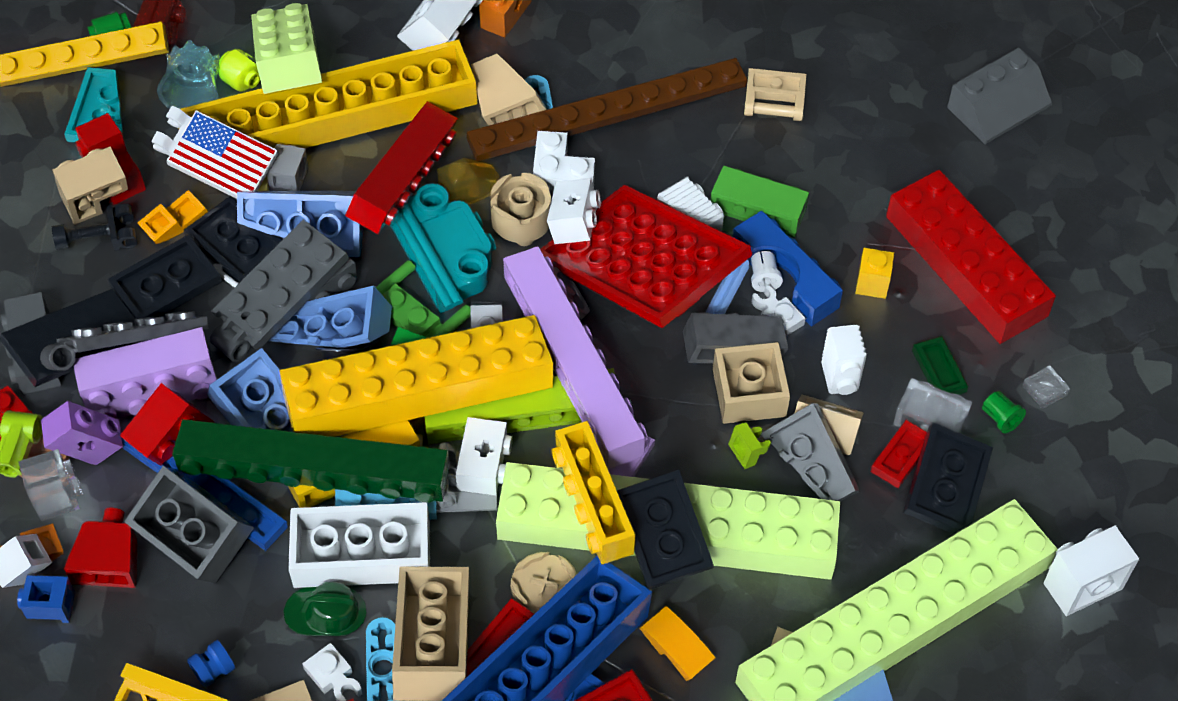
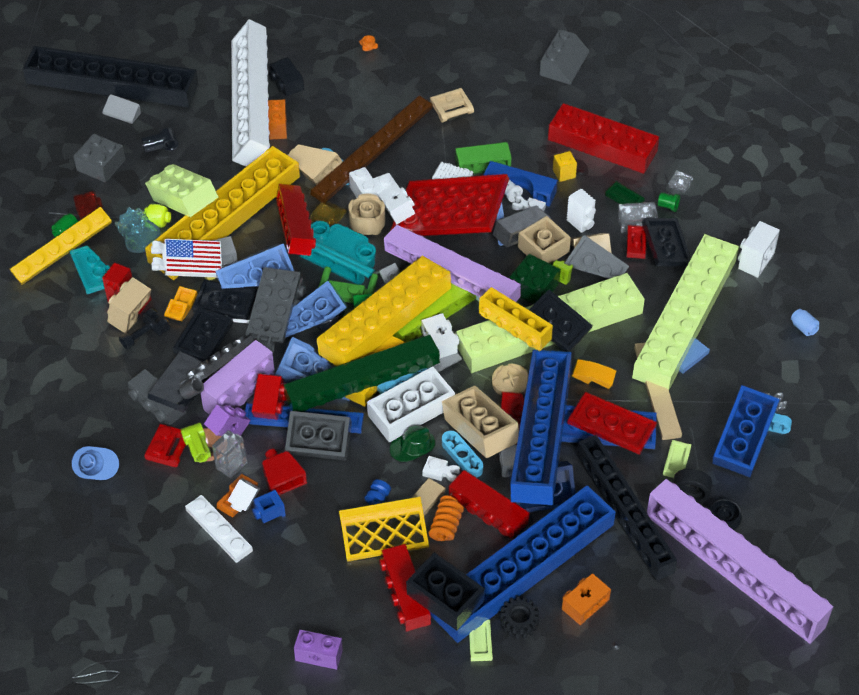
camera: 30 degrees left, 5 degrees down
none -> dark green brick [509,254,561,304]

